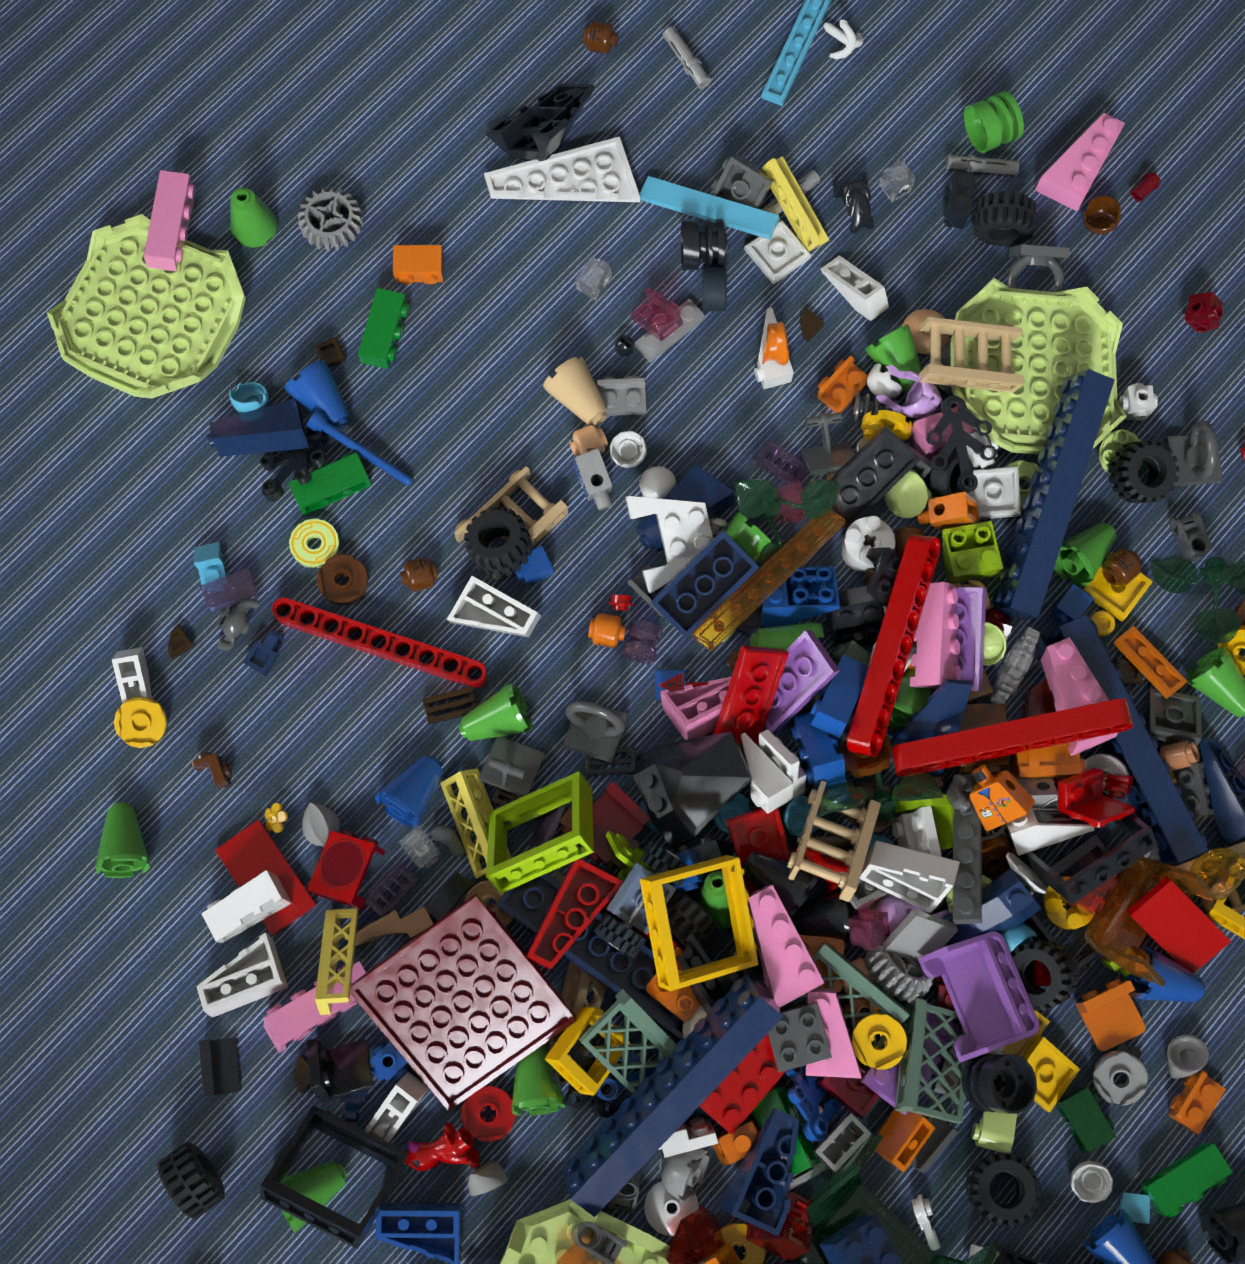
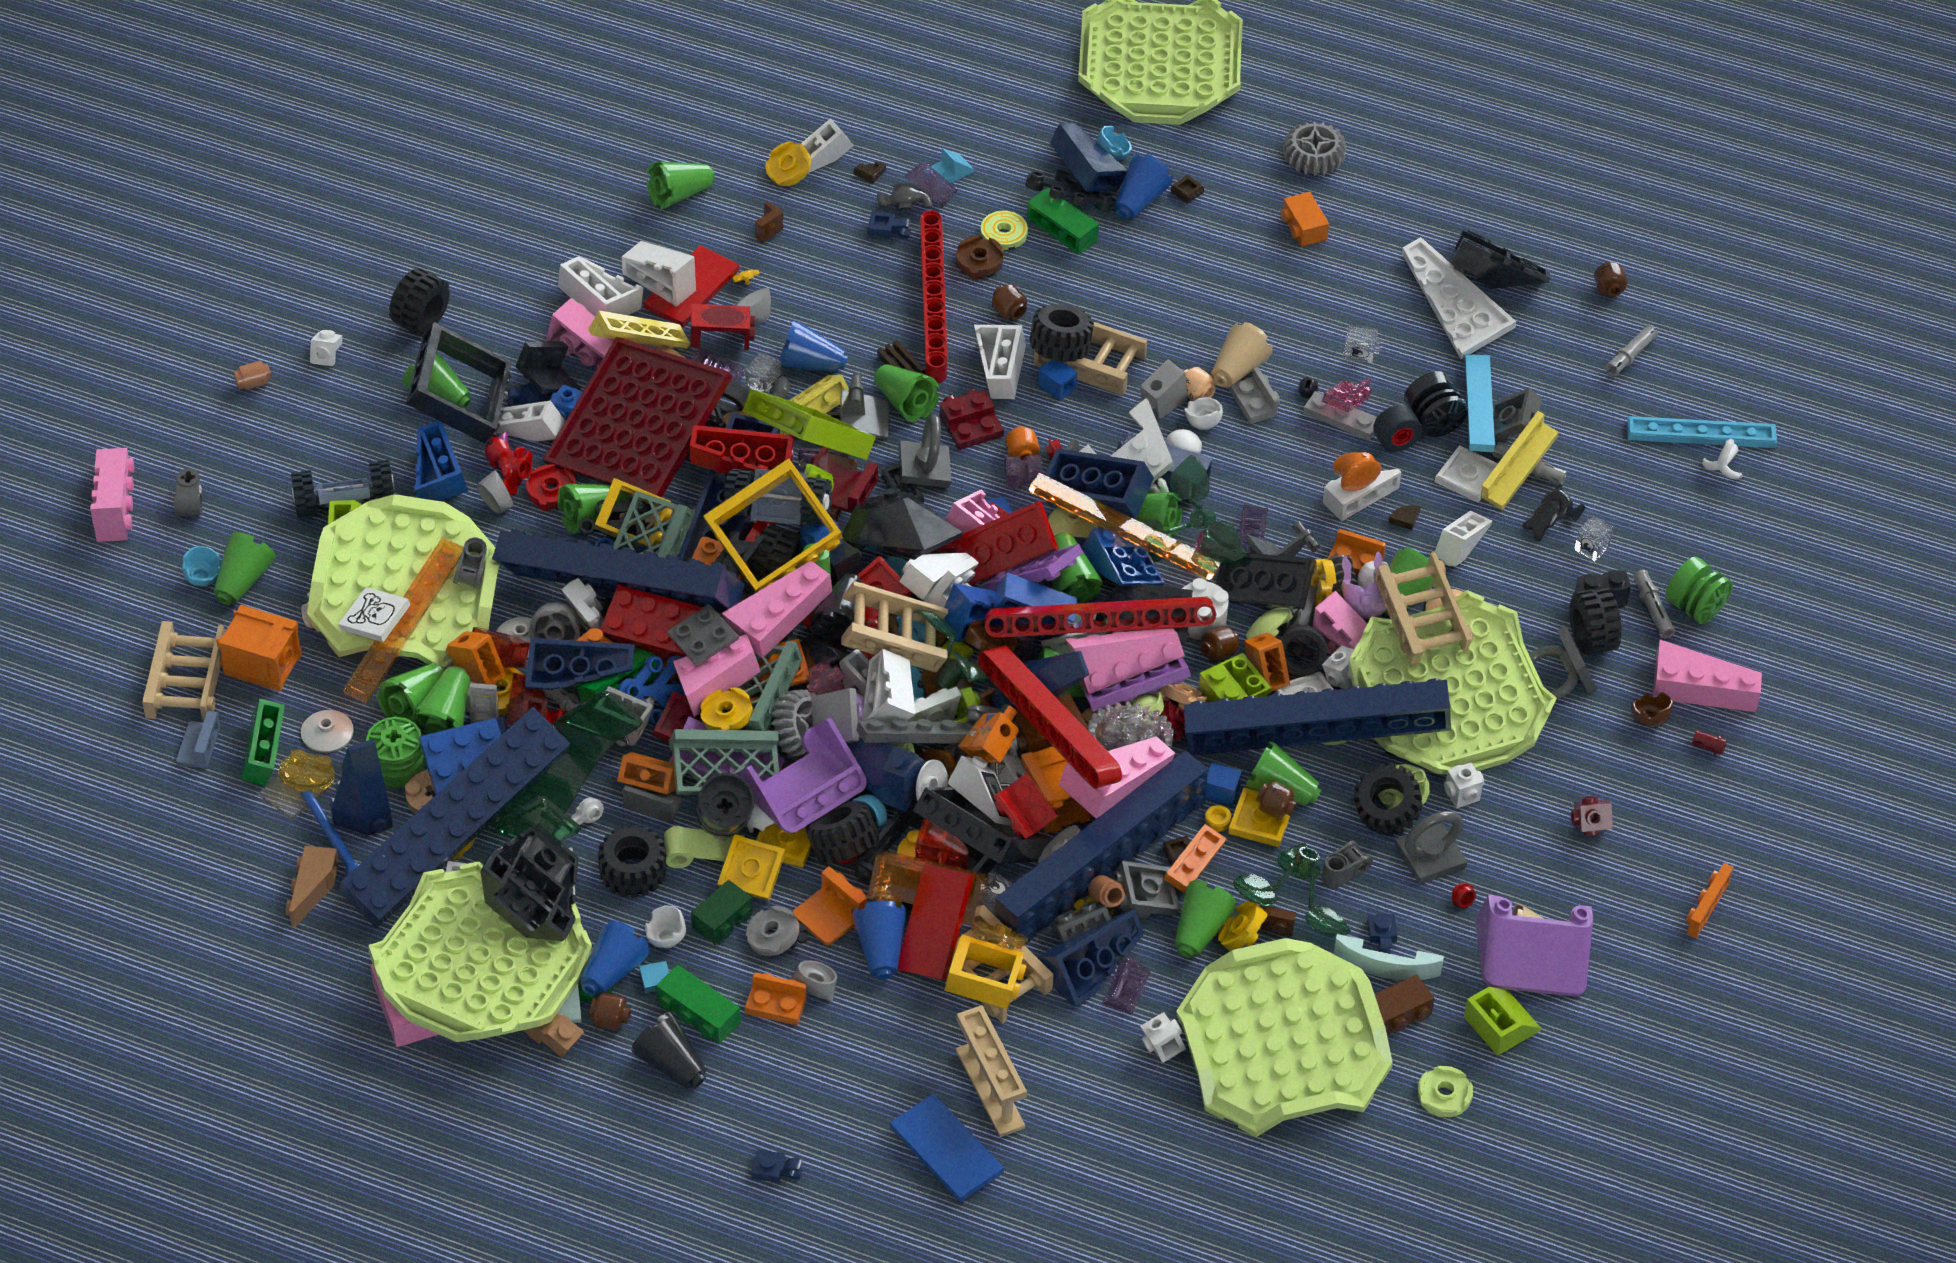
camera: 70 degrees right, 25 degrees down
bright pink wedge [144,170,195,271] -> none
black panel [199,1037,241,1096] -> none
bright green cone [230,188,278,248] -> none
blue piece [306,410,413,486] -> none
green brick [358,288,410,369] -> none
dark grey piece [607,1169,641,1215] -> none
black plant [926,396,997,493] -> none
red plate [1103,773,1133,799] -> none
none -> dark red plate [939,389,1004,450]

